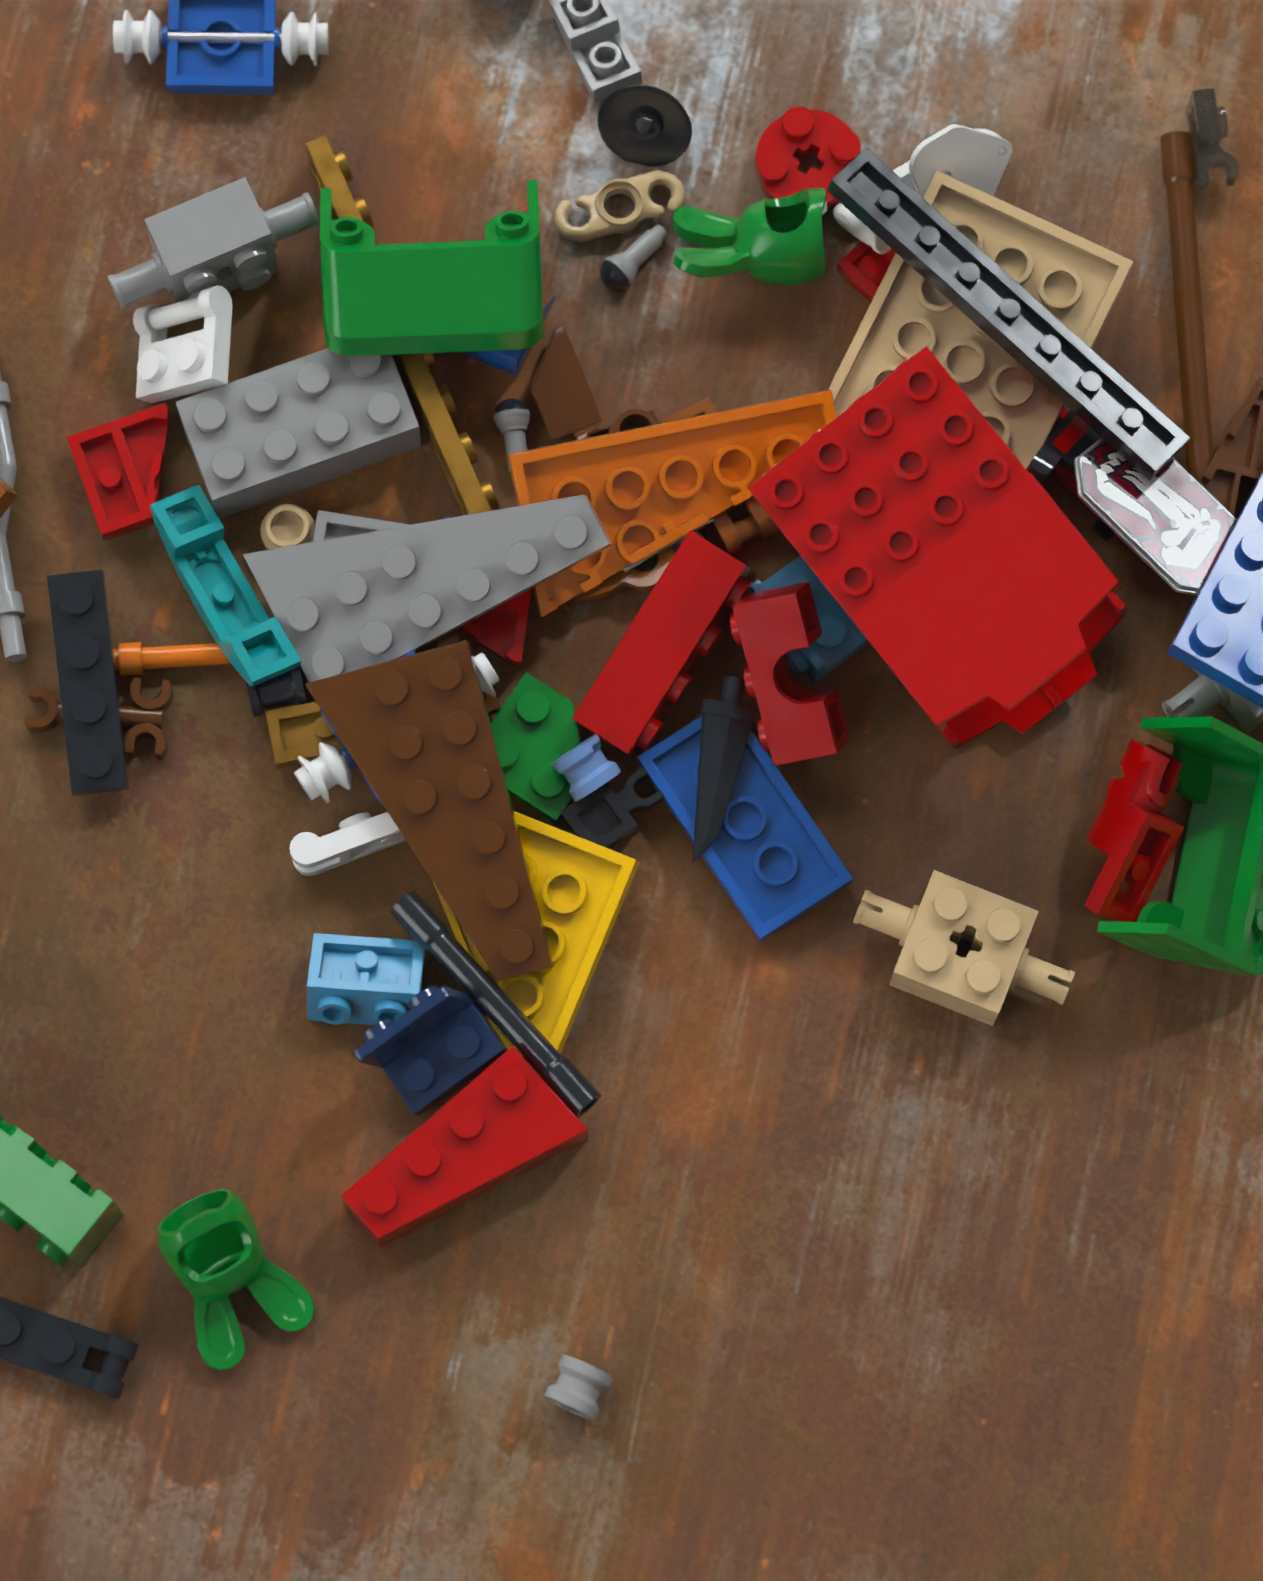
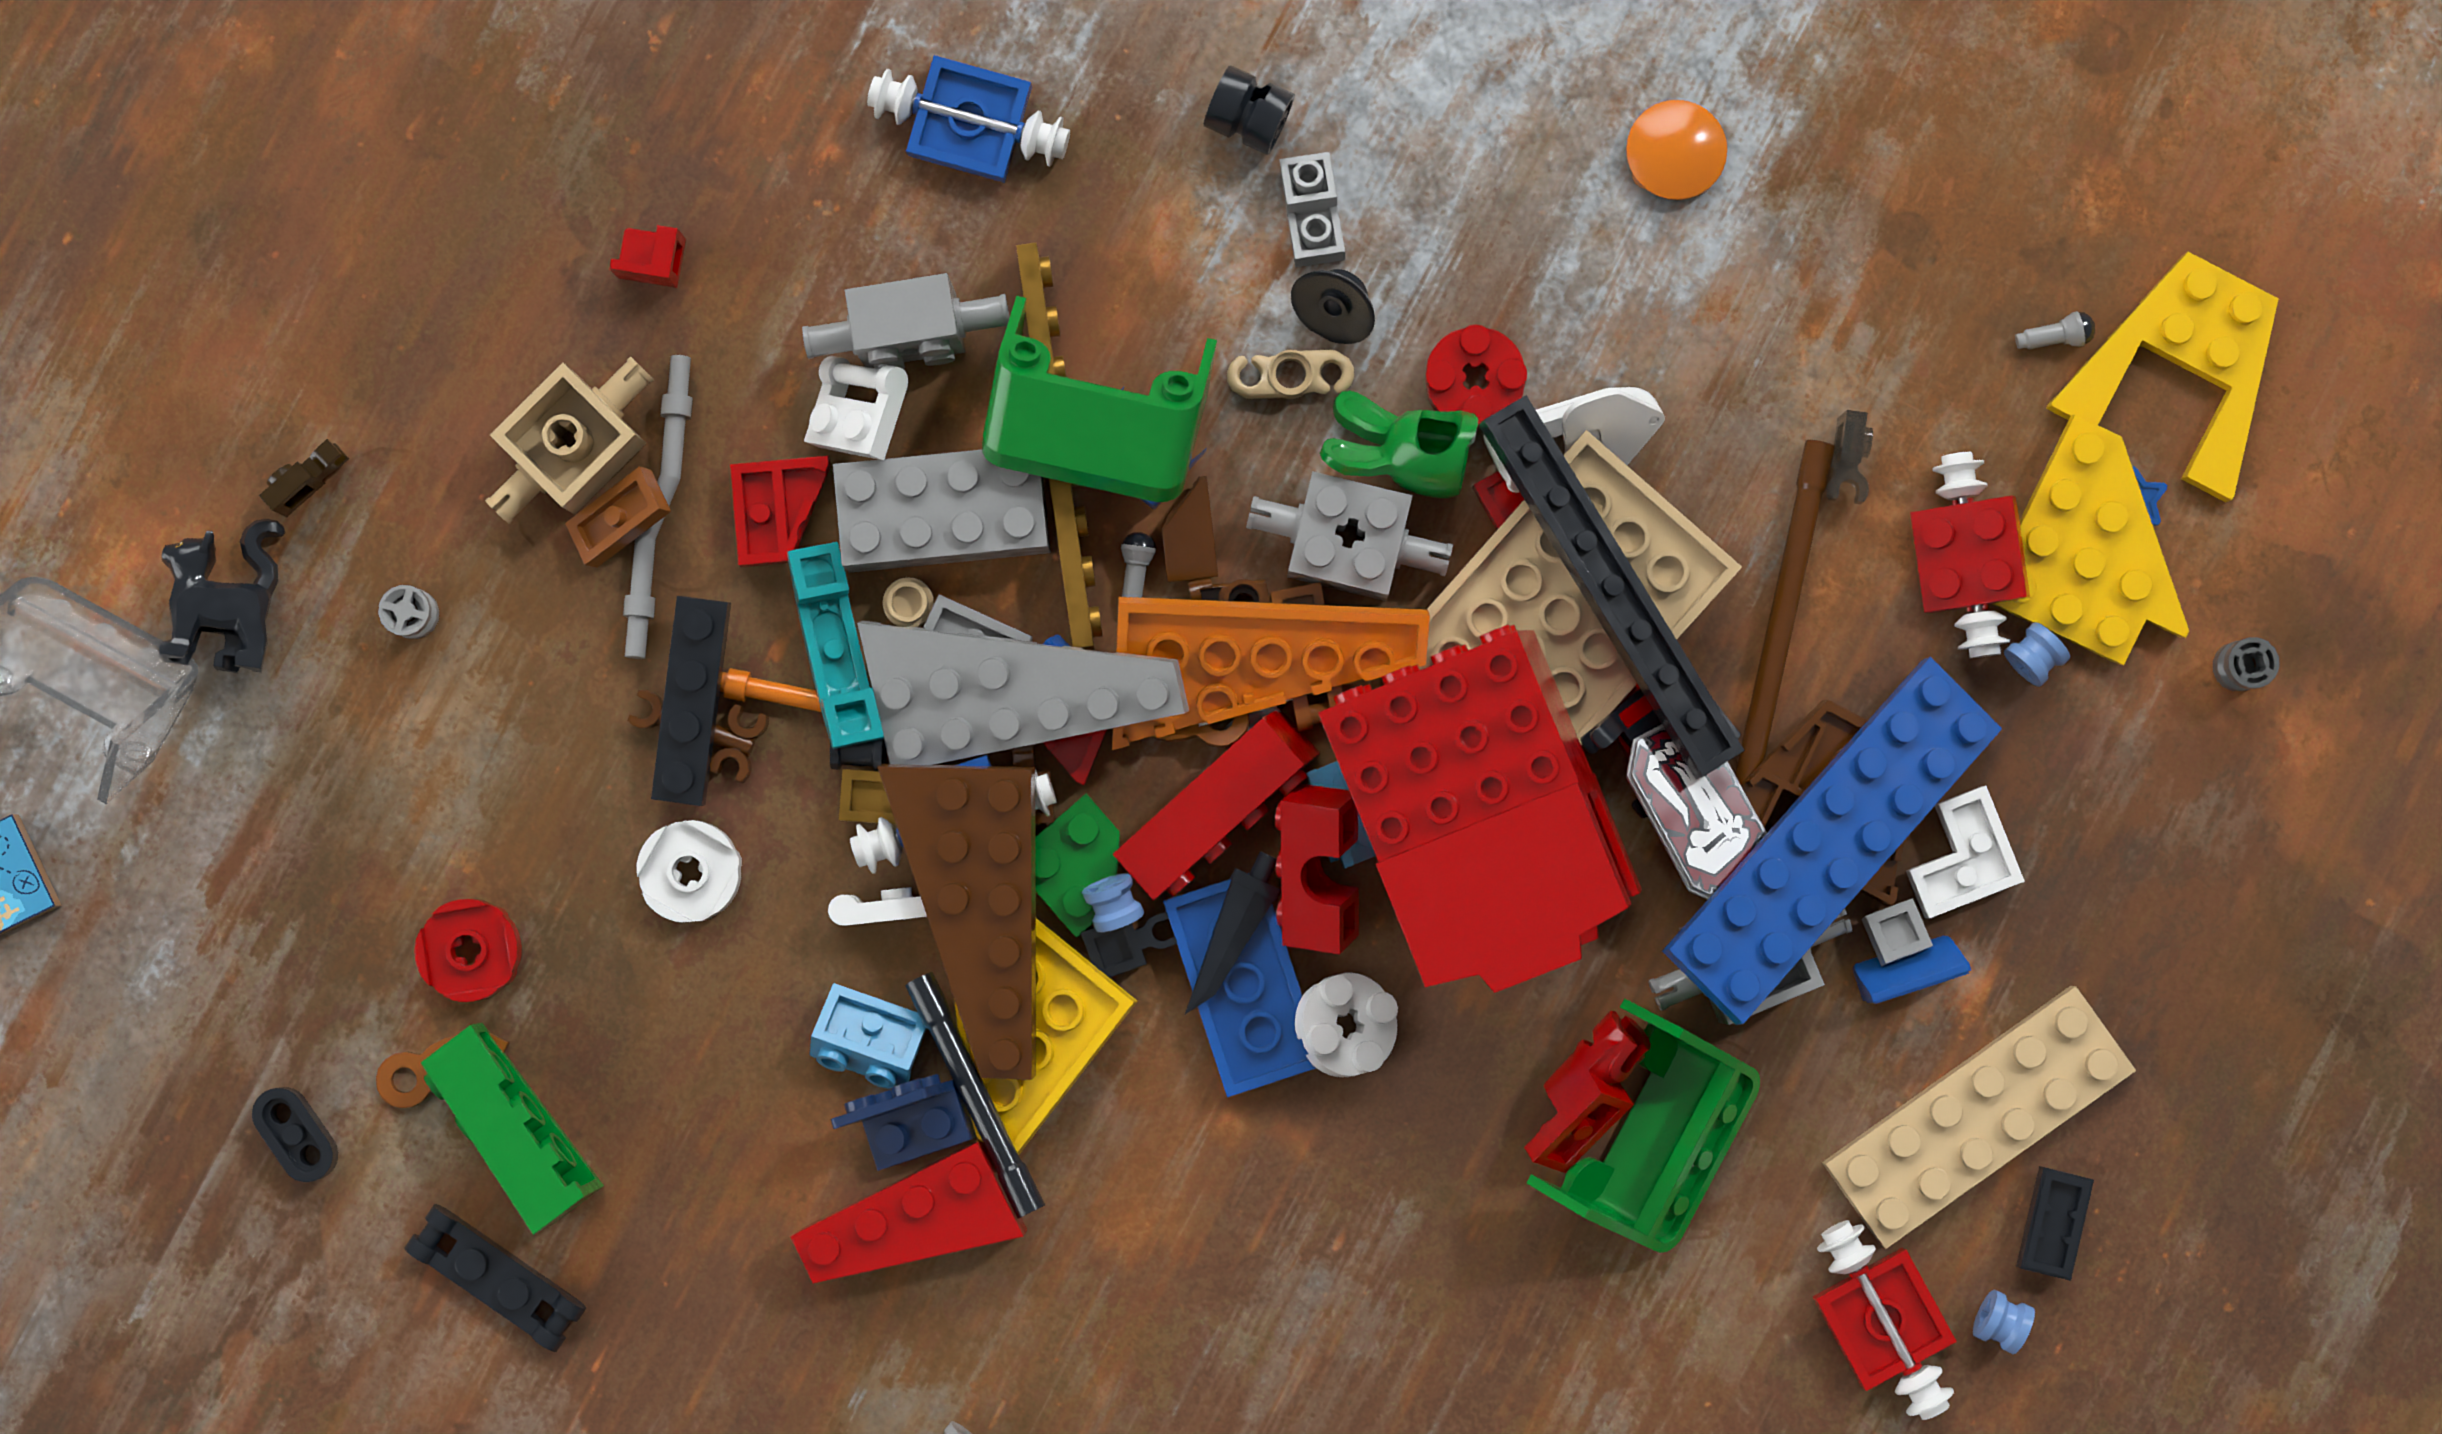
camera: 20 degrees right, 10 degrees up
green piece [157,1189,316,1370] -> none
light grey piece [600,224,668,291] -> none
tan brick [853,870,1075,1026] -> none
none -> white plate [636,820,742,922]
none -> light grey brick [1246,471,1453,601]
none -> white plate [1295,973,1398,1077]

